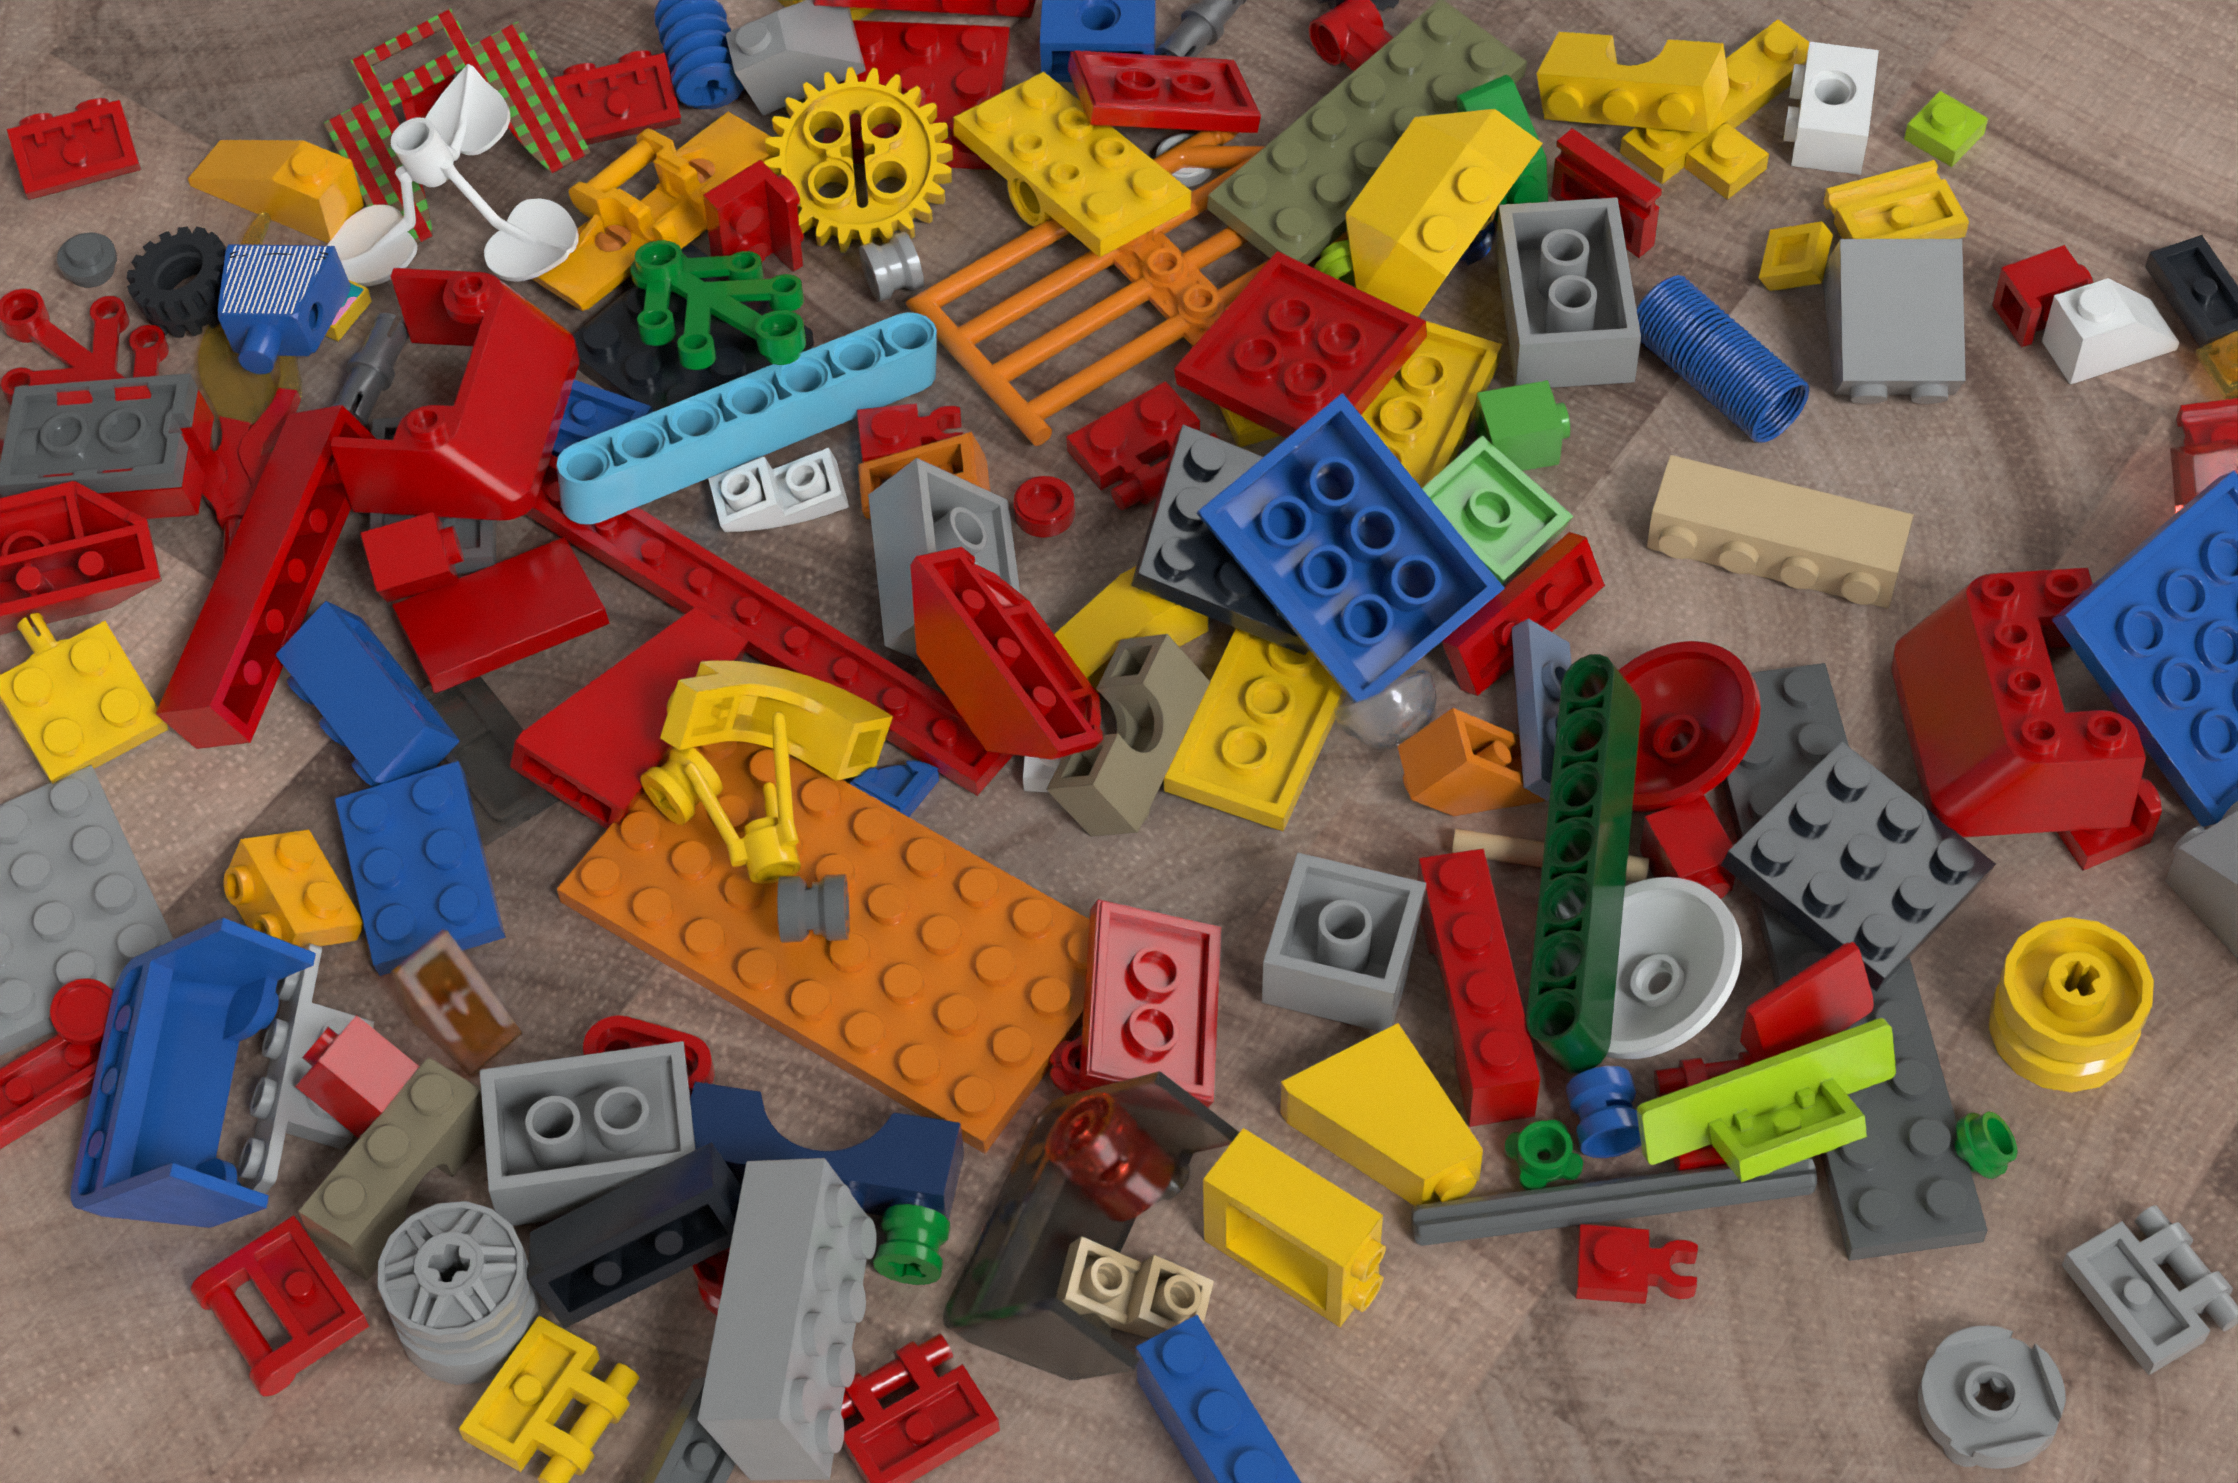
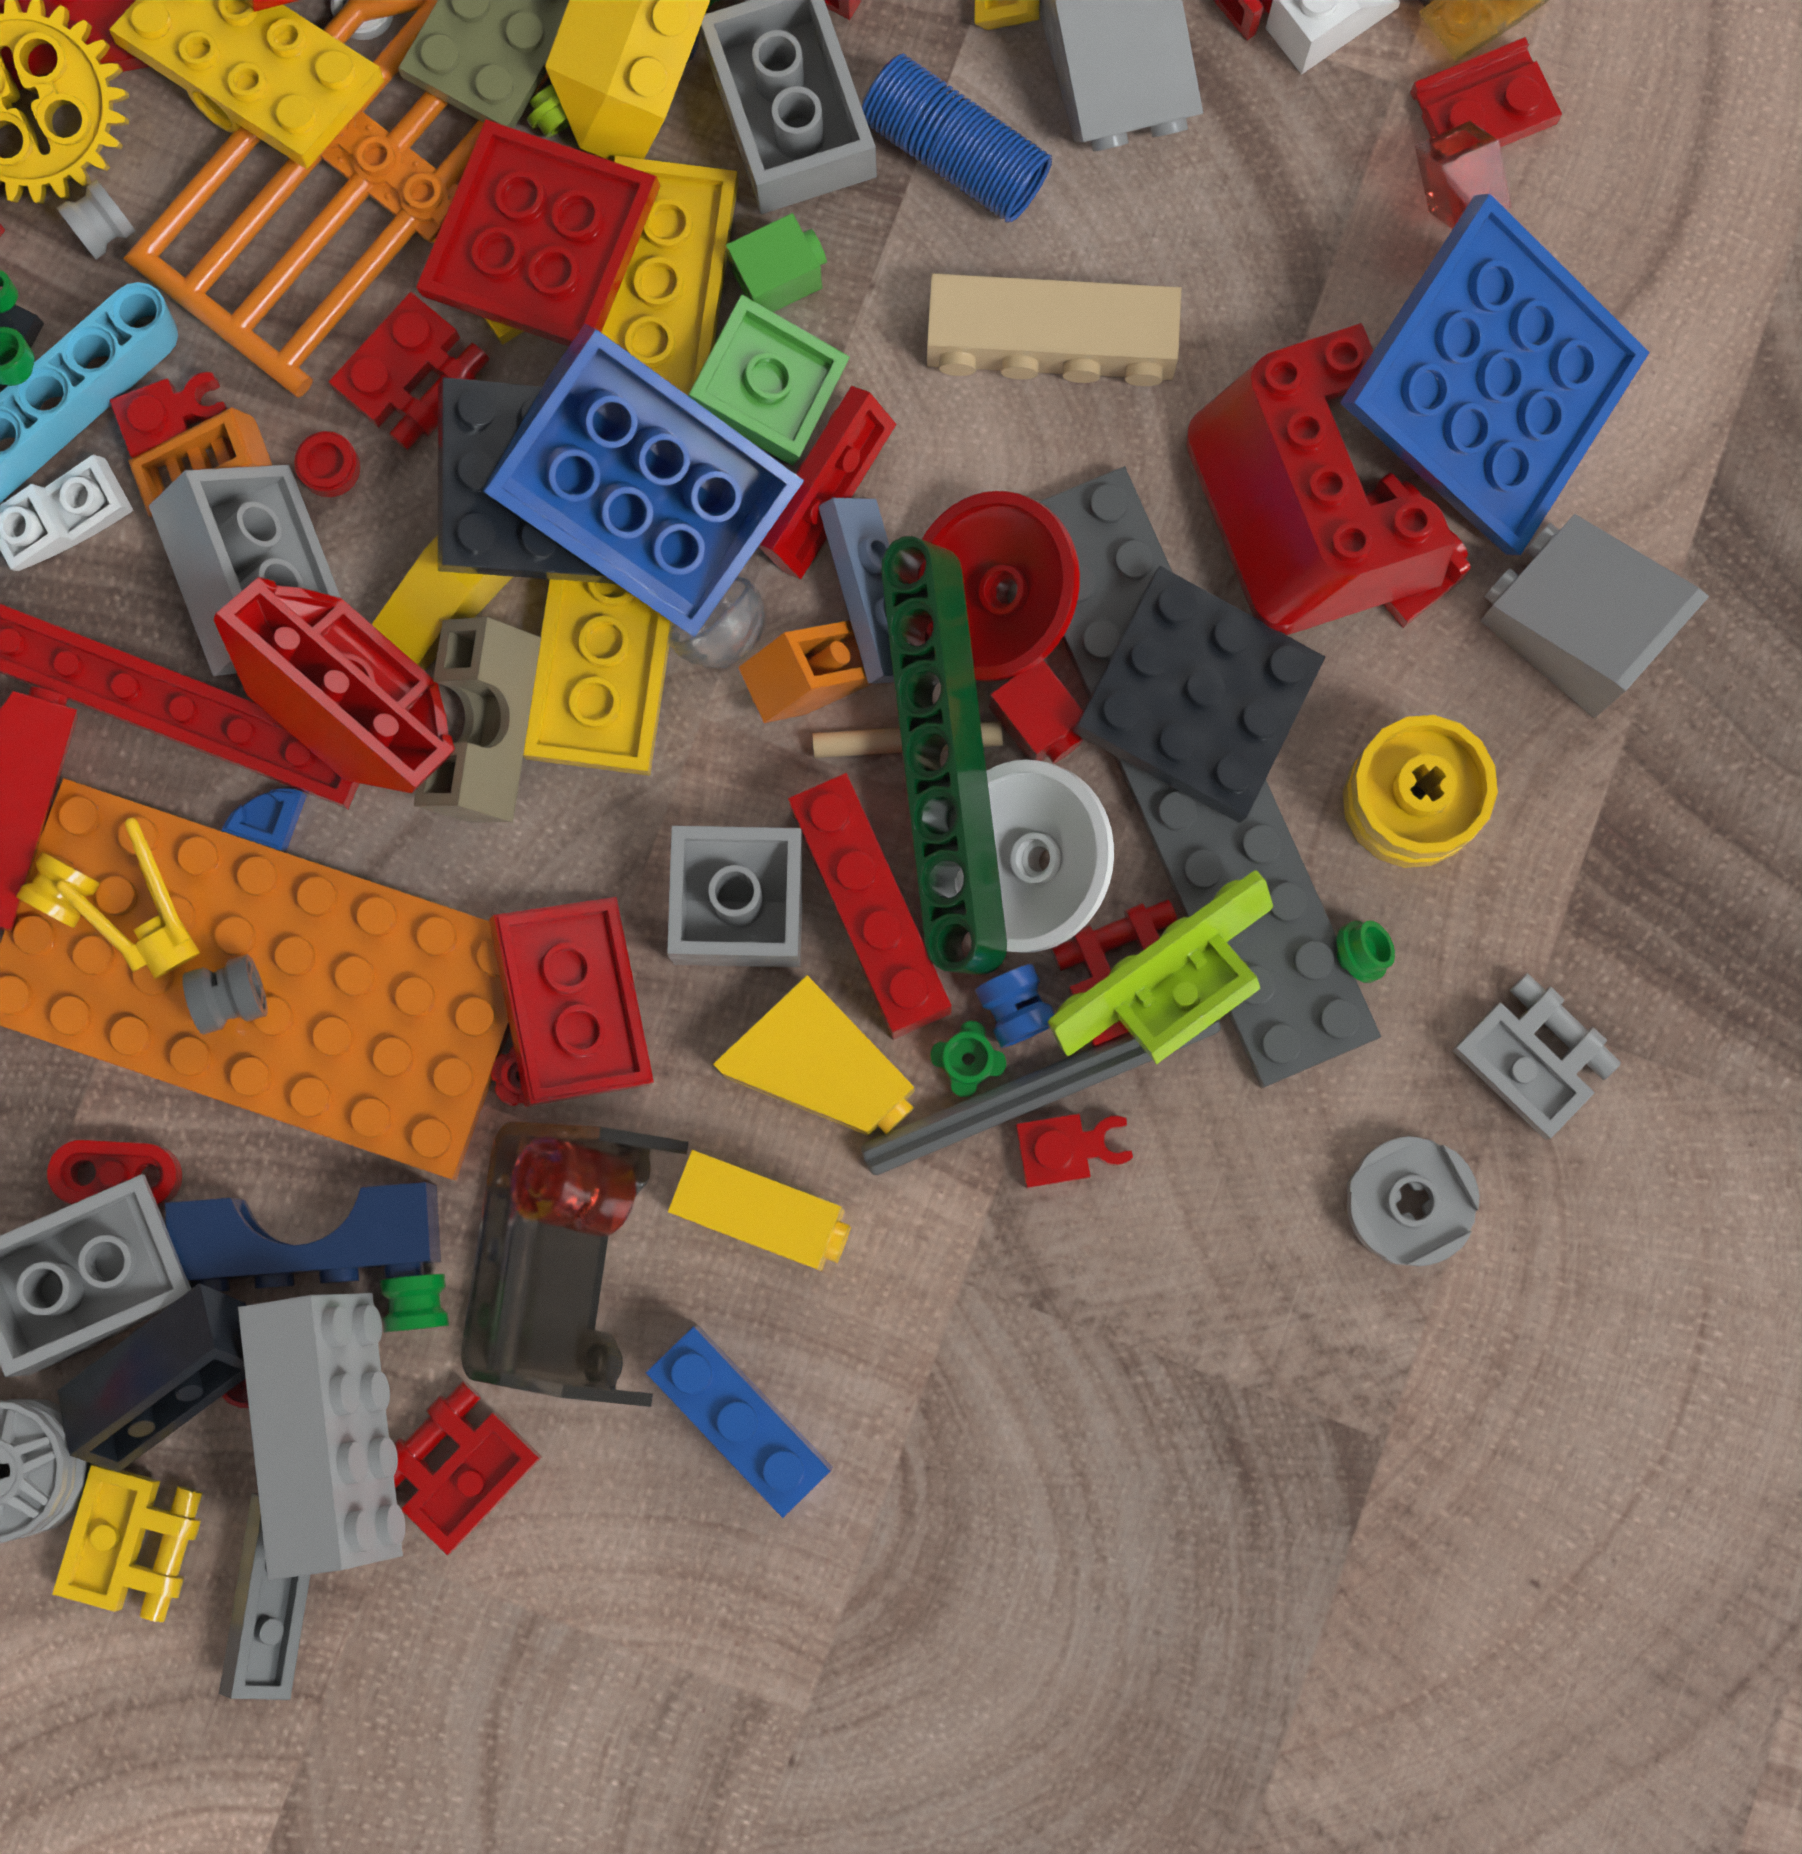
camera: 15 degrees left, 25 degrees up
yellow arch [660,661,893,781] -> none
tan slope [1054,1236,1214,1338] -> none
red slope [1740,941,1874,1062] -> none

